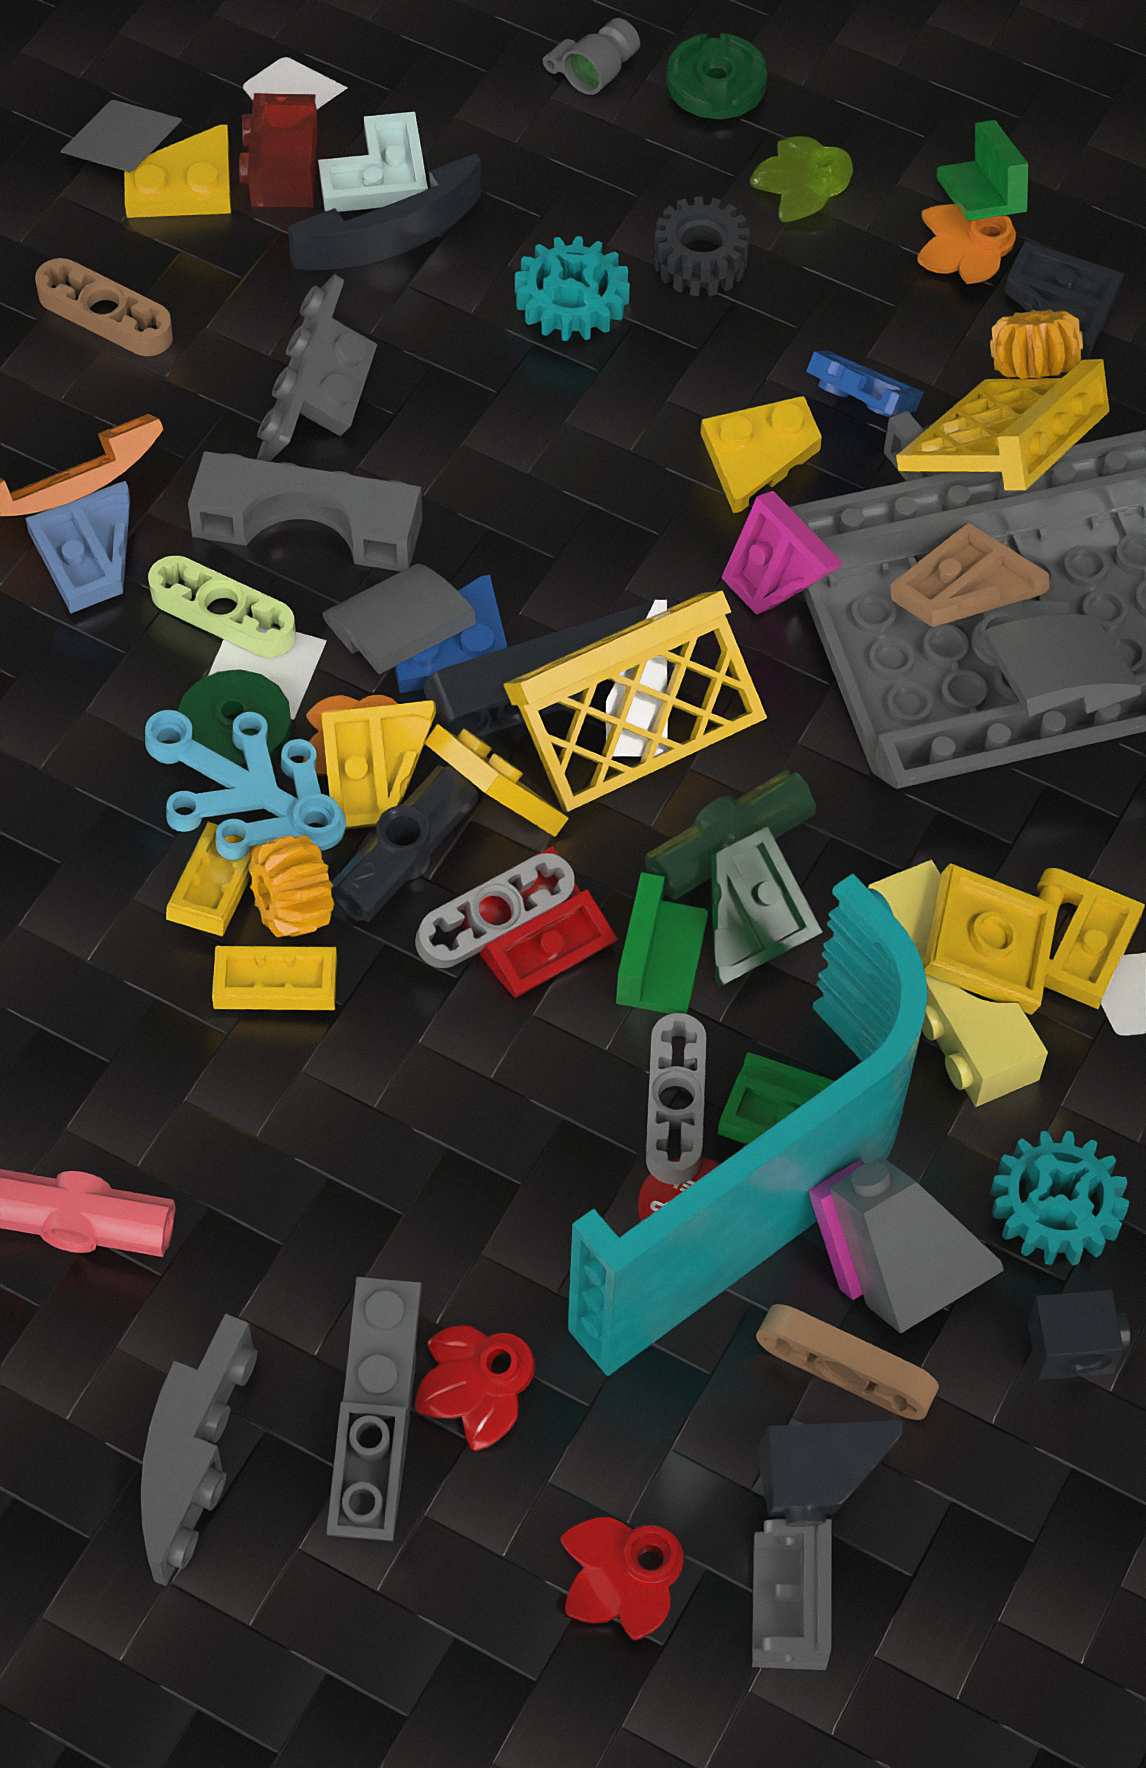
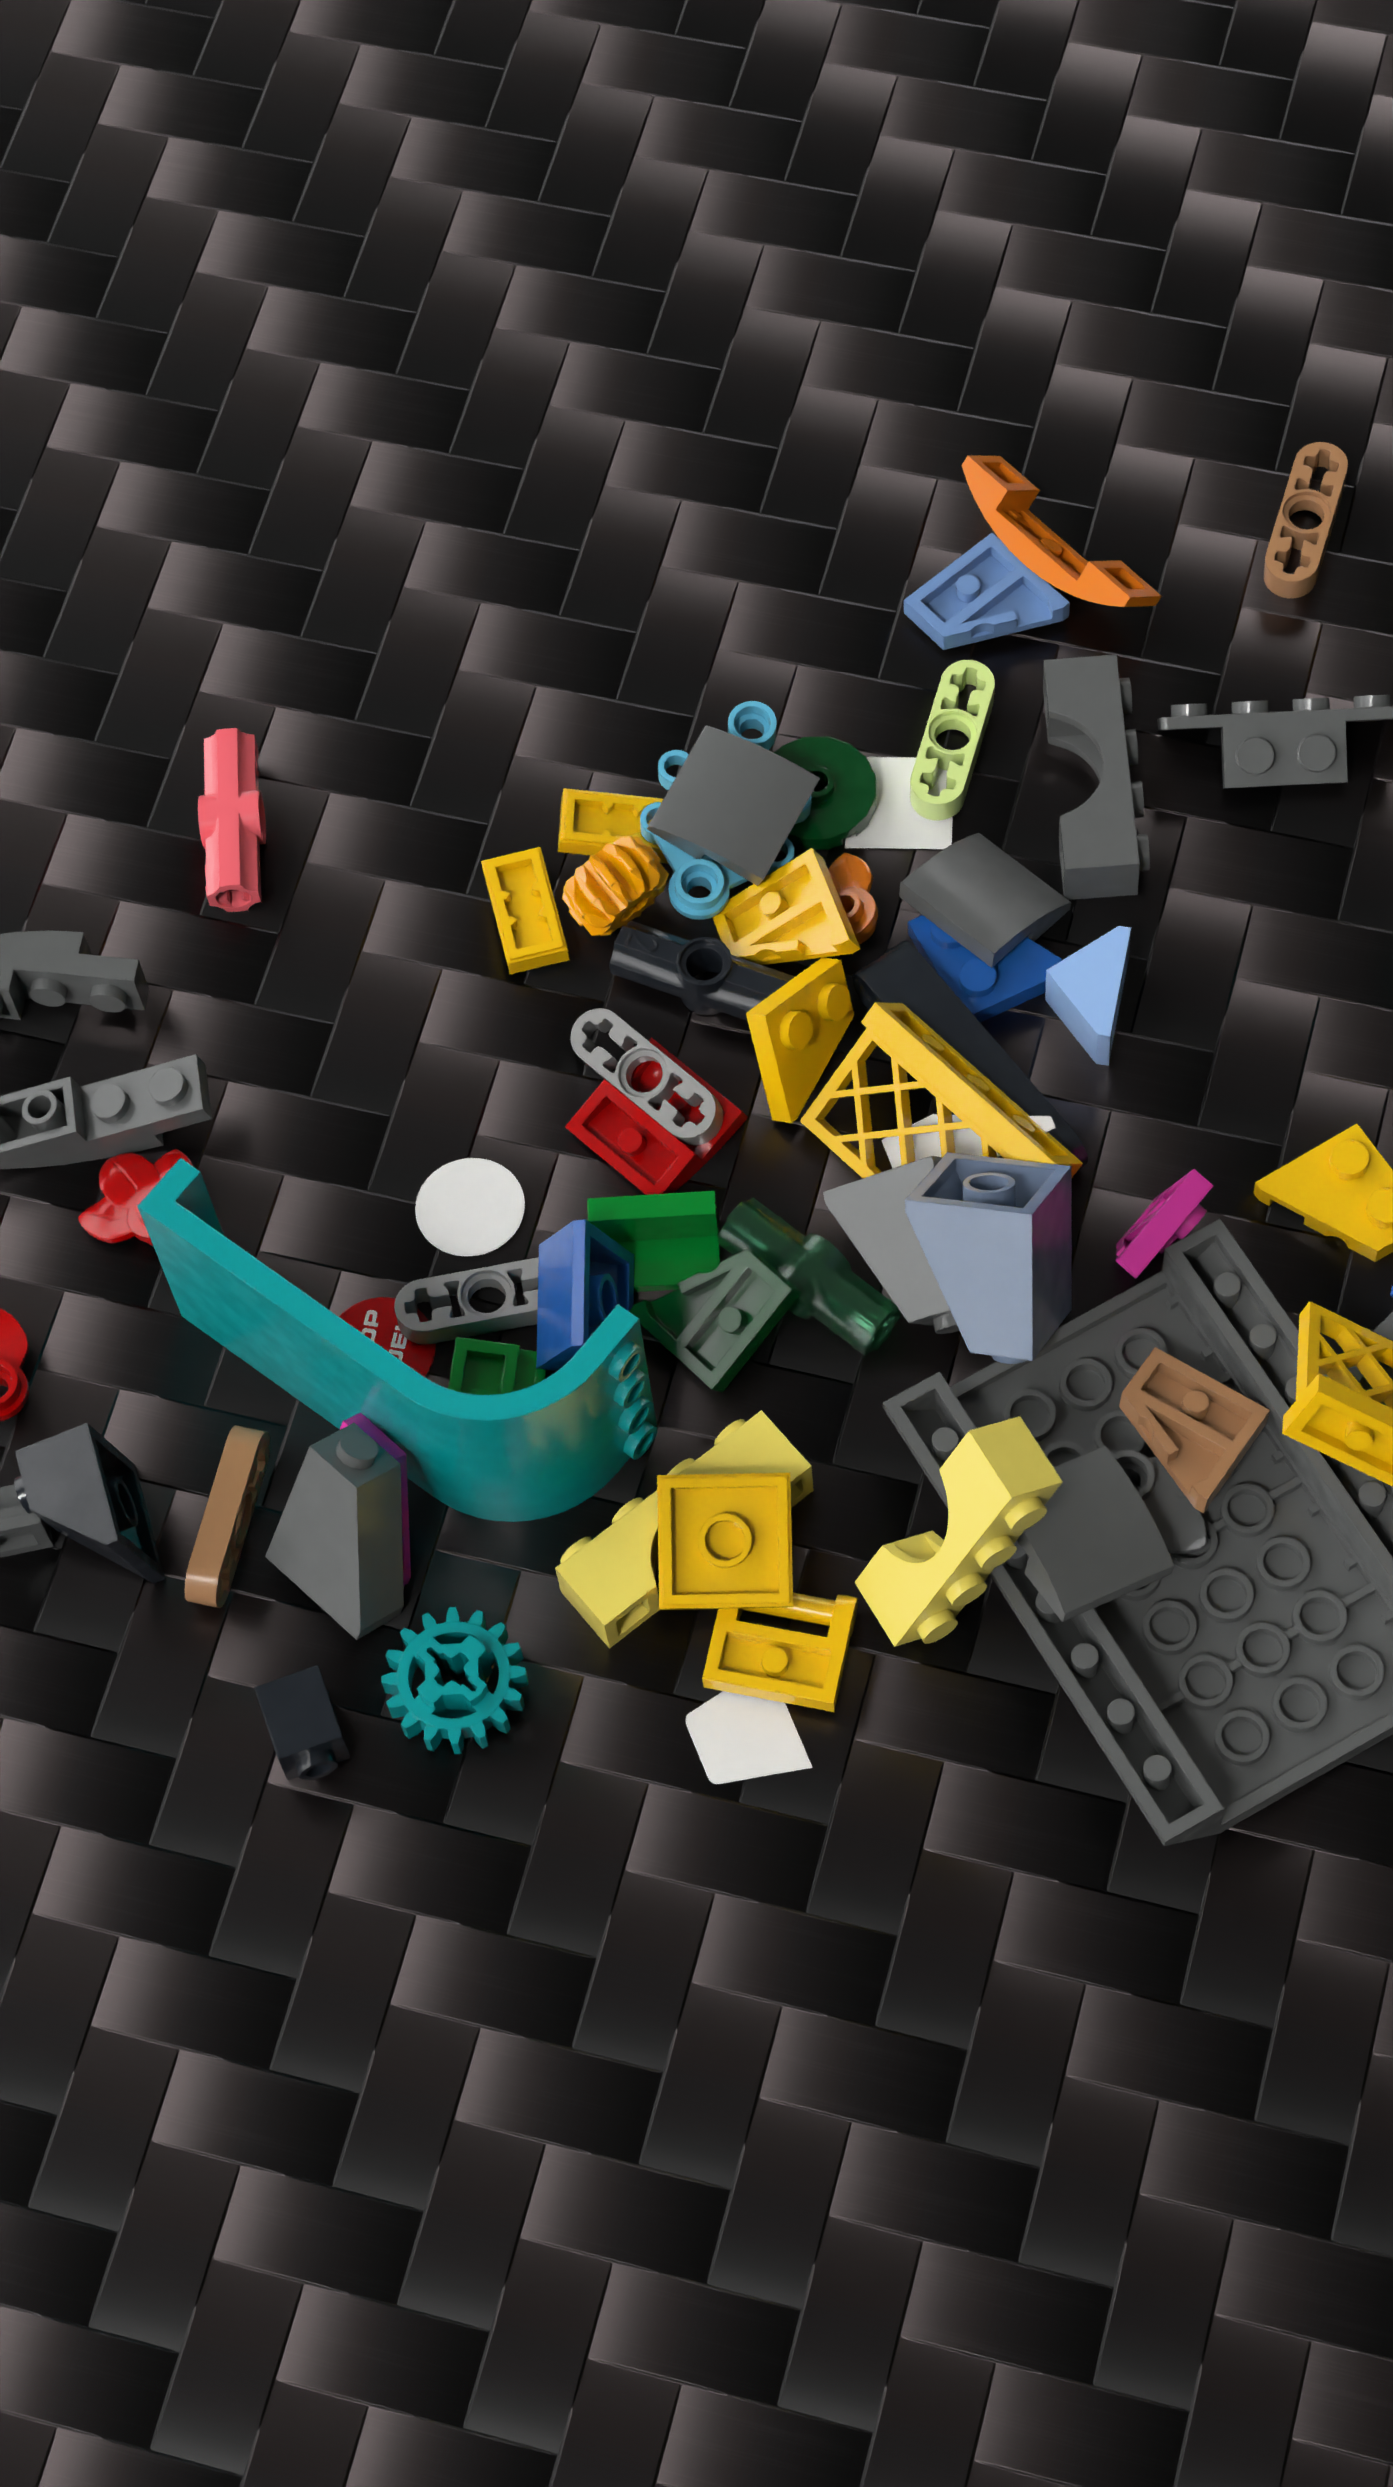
camera: 85 degrees right, 5 degrees up
none -> white sticker [415,1158,525,1256]
none -> blue slope [536,1219,634,1371]
none -> dark grey slope [646,725,820,886]
none -> slope [823,1156,960,1334]
none -> light yellow arch [855,1416,1063,1647]
none -> sand blue slope [905,1152,1072,1364]
none -> light blue slope [1045,926,1131,1066]

